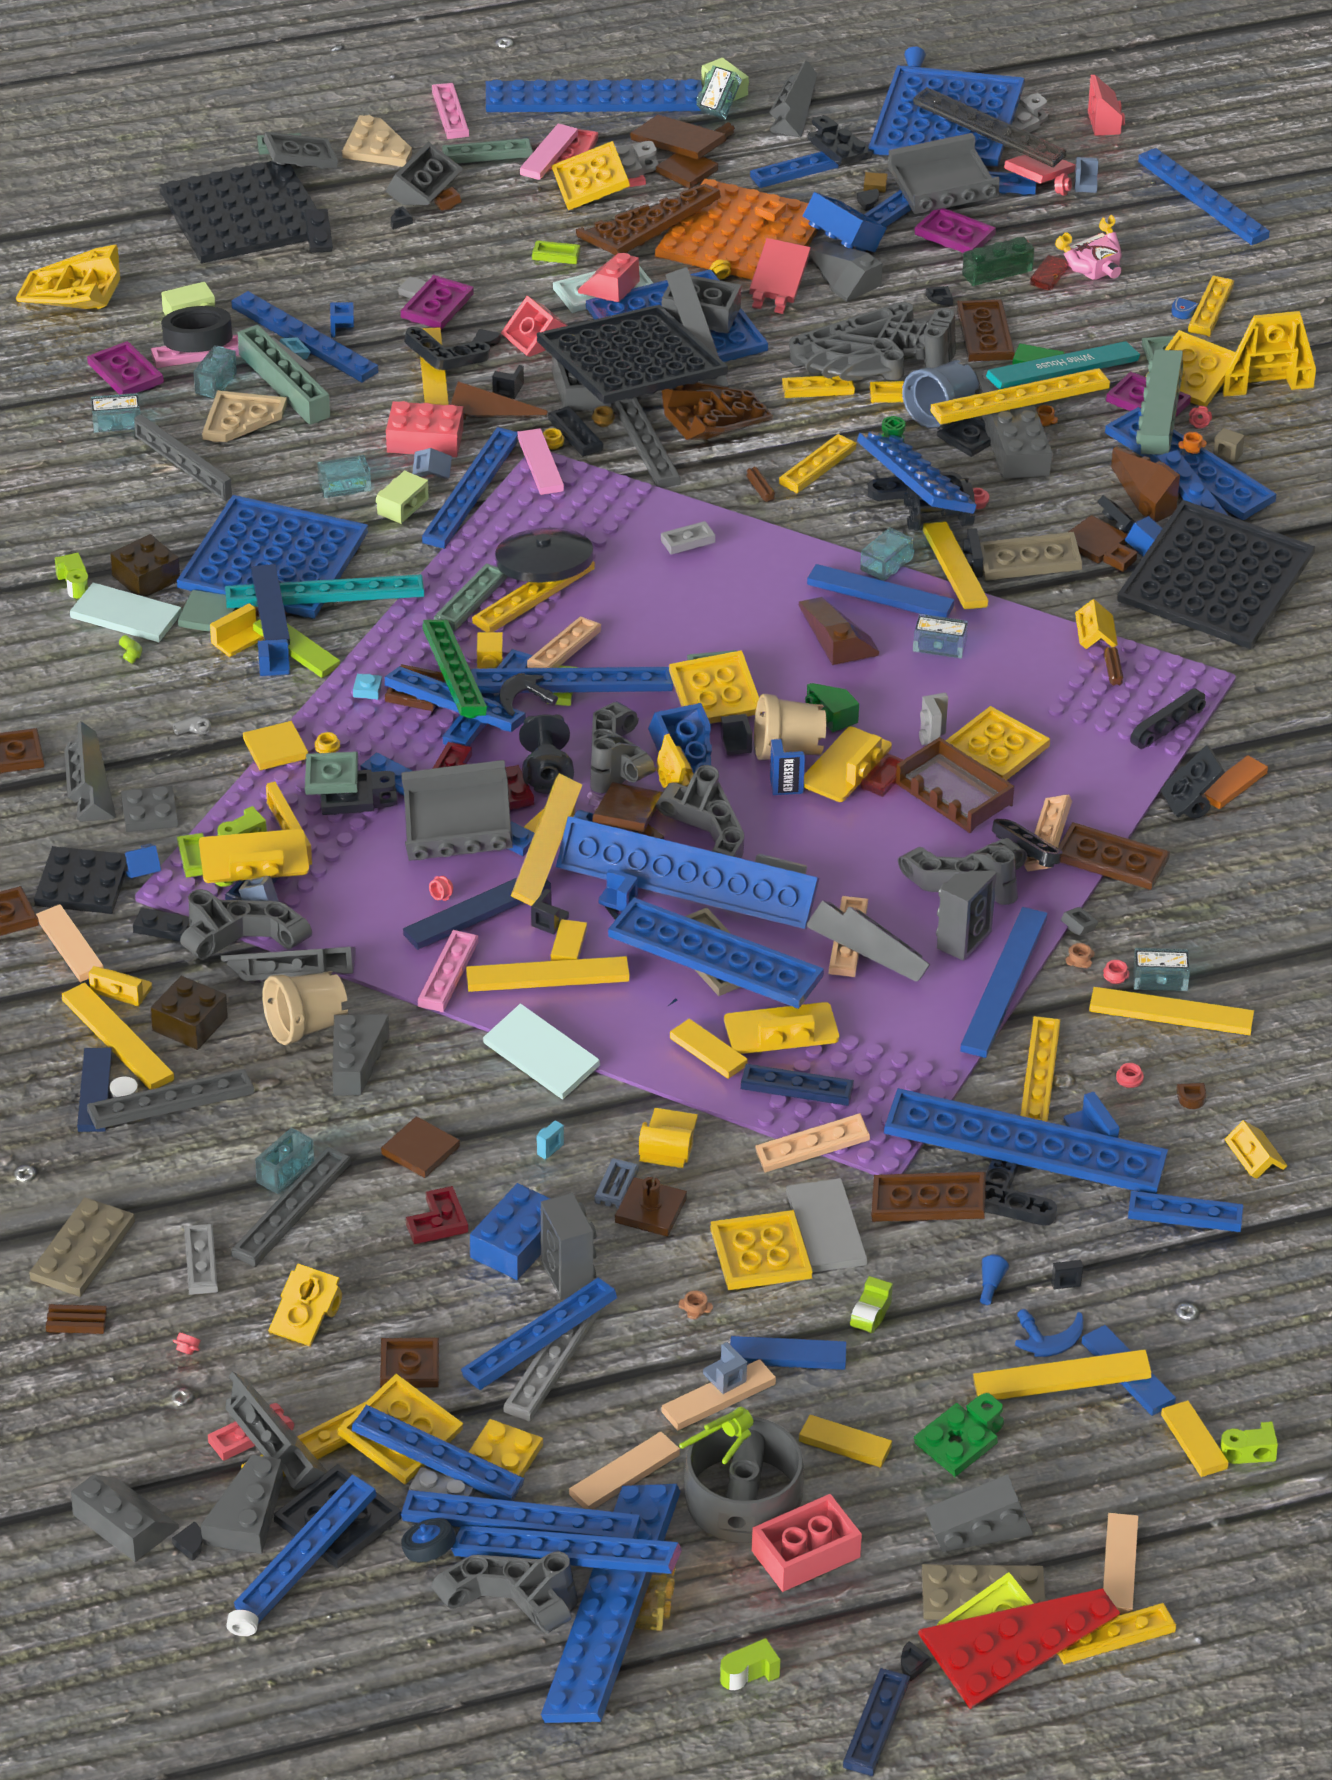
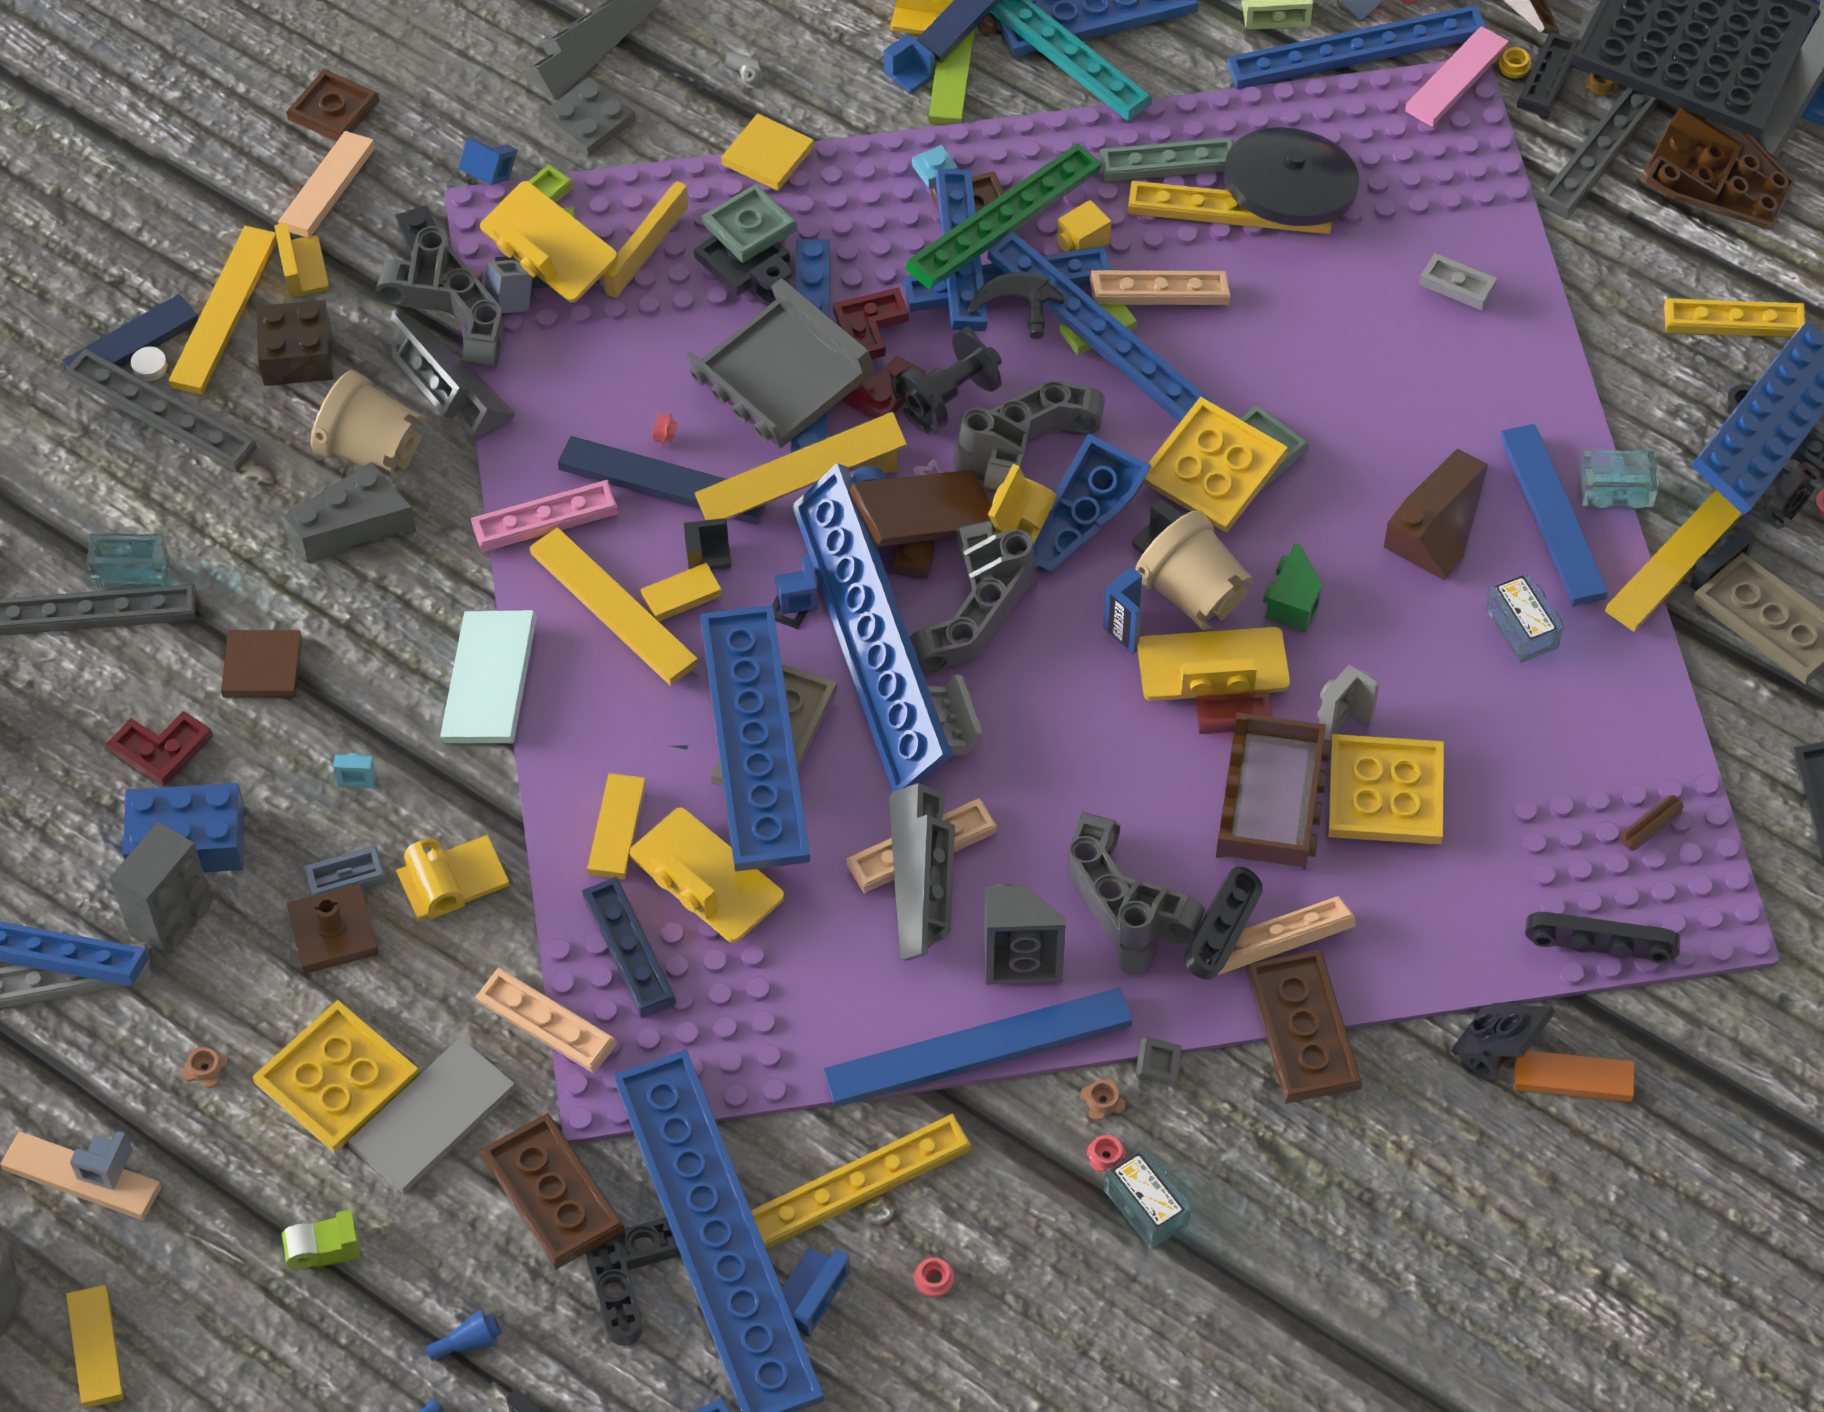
camera: 55 degrees right, 15 degrees up
black plate [34,846,128,914] -> none
lime leg [217,806,267,836] -> none
yellow plate [315,732,340,753] -> none
blue tile [730,1336,846,1370] -> none
reddish brown axle [746,466,775,502] -> none
yellow panel [1075,599,1118,649] -> none
yellow tile [1089,987,1254,1035] -> none
reddish brown tile [1176,1083,1206,1109] -> none

